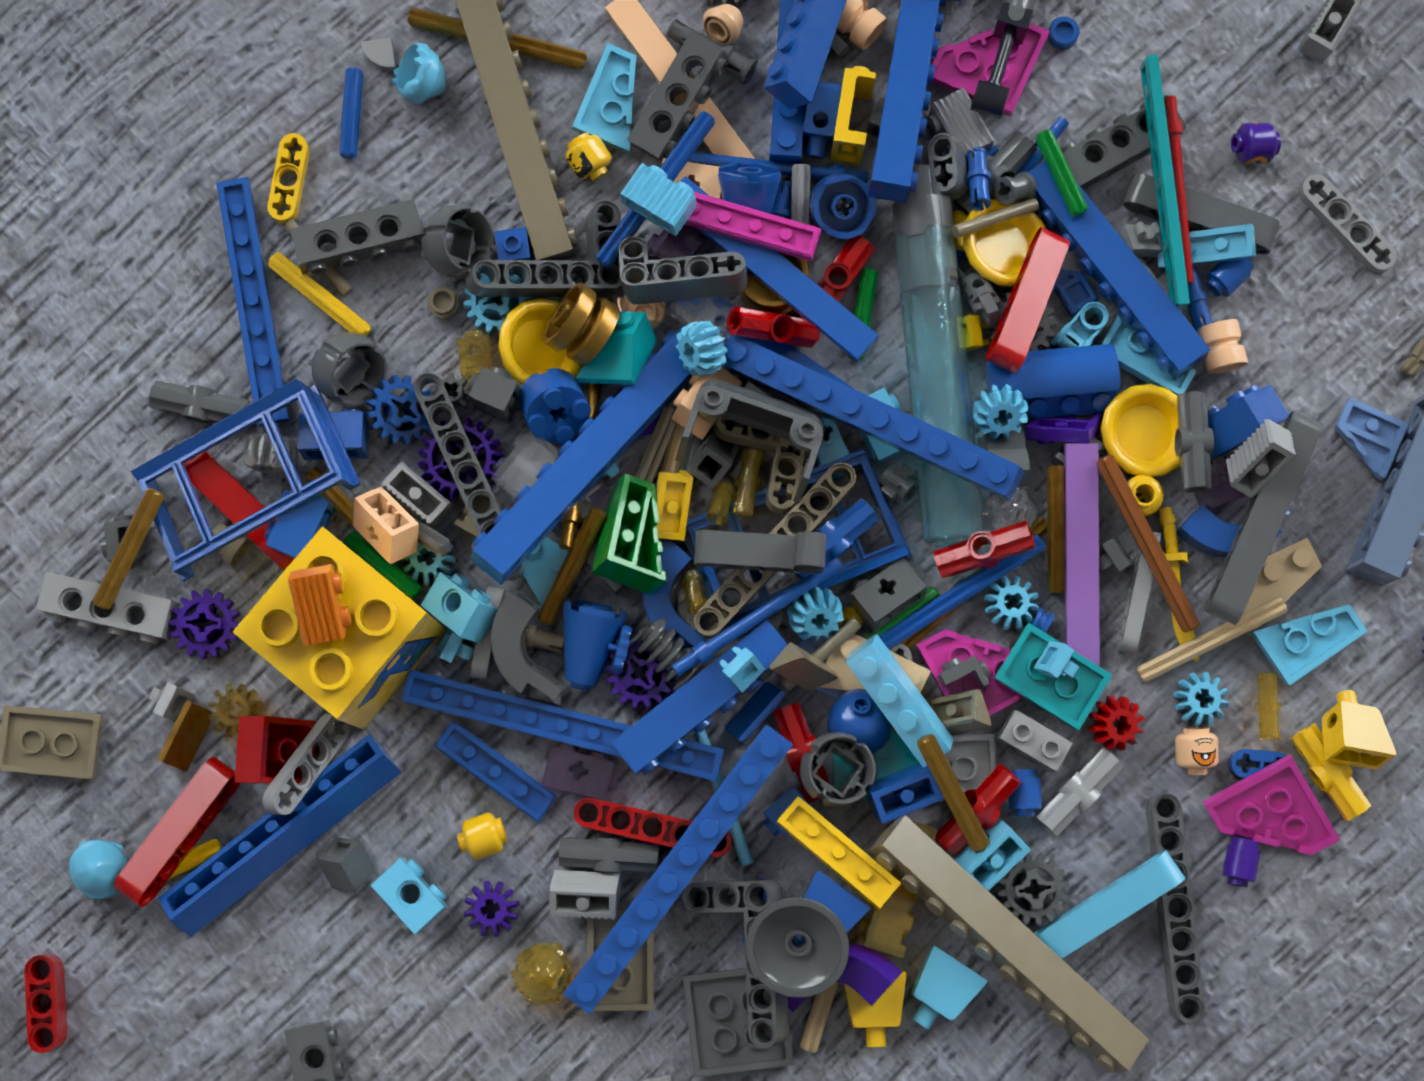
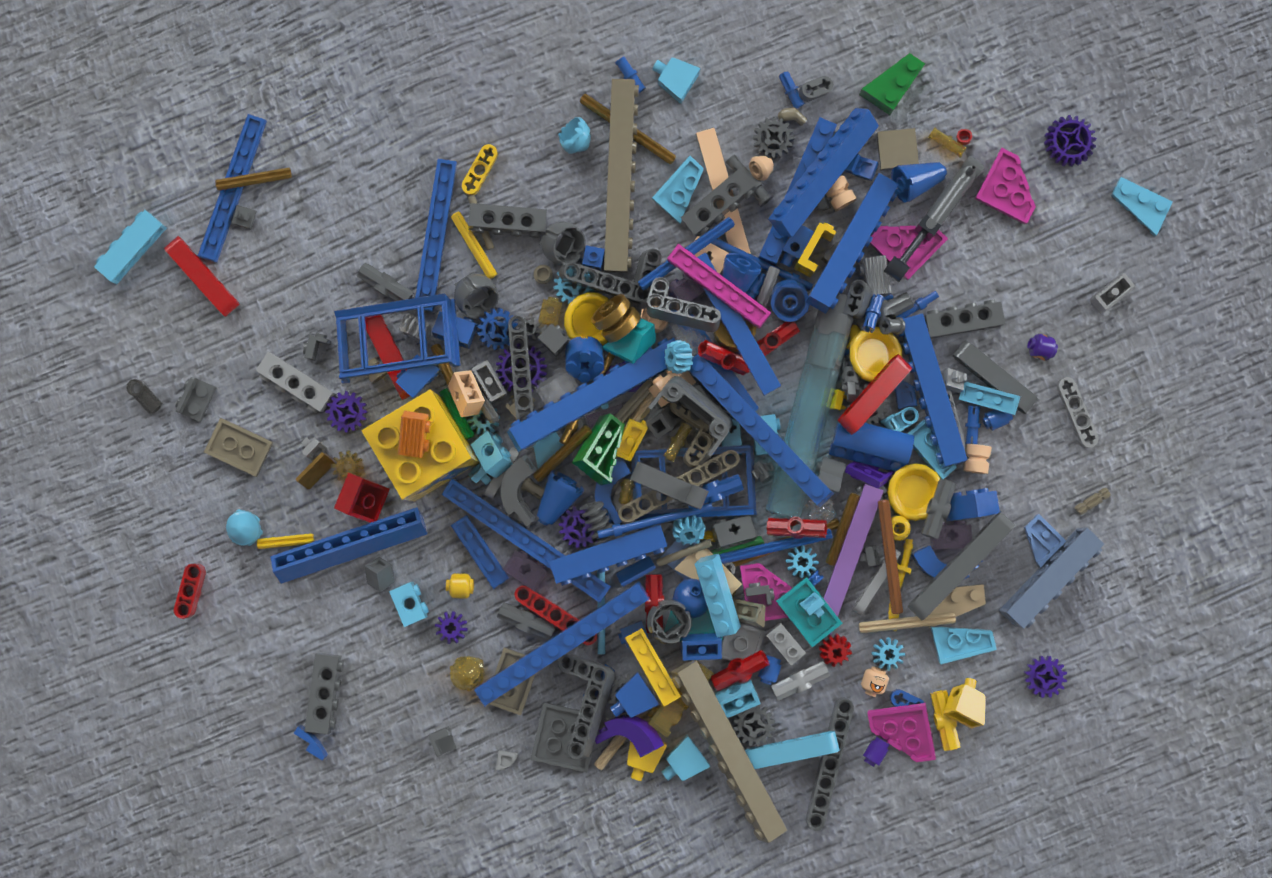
camera: 20 degrees right, 5 degrees up
pearl gold axle [93,488,164,610] -> none
beam [114,757,240,907] -> none
light grey beam [263,713,350,815] -> none
blue axle [339,67,363,159] -> none
light grey tile [360,37,396,71] -> none
light grey brick [549,870,620,920] -> none
yellow head [565,132,612,182] -> none
blue piece [607,625,633,675] -> none
medium azure brick [620,163,697,236] -> none
clear yellow pin [706,482,737,525] -> none
medium azure tile [720,647,765,693] -> none
dark grey dish [746,897,849,997] -> none
dark tan slope [769,642,838,691] -> none
green axle [848,268,878,361] -> none
pearl gold axle [917,734,989,852] -> none
dark tan bar [952,198,1039,238] -> none
medium azure gear [973,384,1029,440] -> none
green axle [1036,129,1088,217] -> none
blue tile [1047,16,1080,50] -> none
teal tile [1140,54,1190,310] -> none
red bar [1164,95,1194,285] -> none
light grey brick [1226,419,1296,498] -> none
clear yellow pin [1255,673,1282,740] -> none

